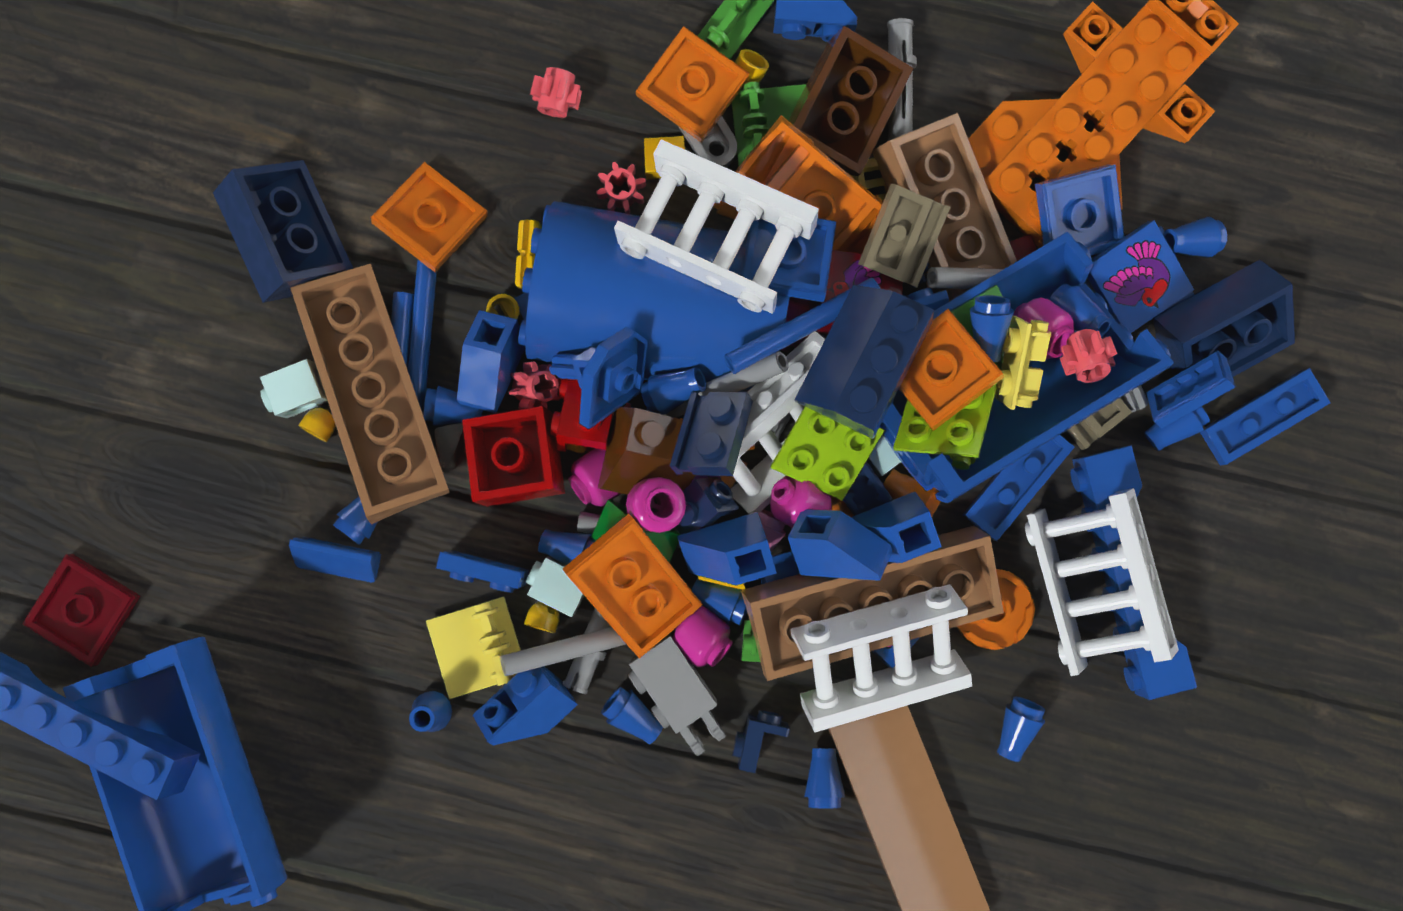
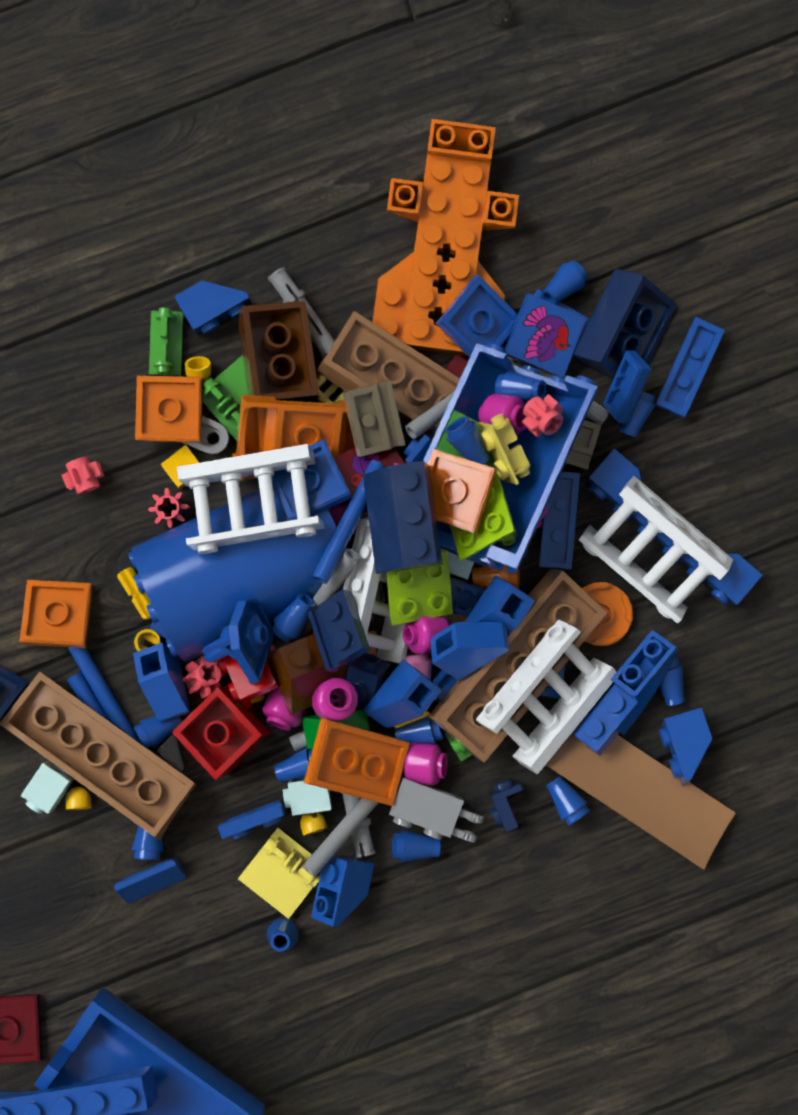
camera: 35 degrees left, 0 degrees up
none -> blue slope [573,630,678,756]
none -> blue slope [659,708,712,786]

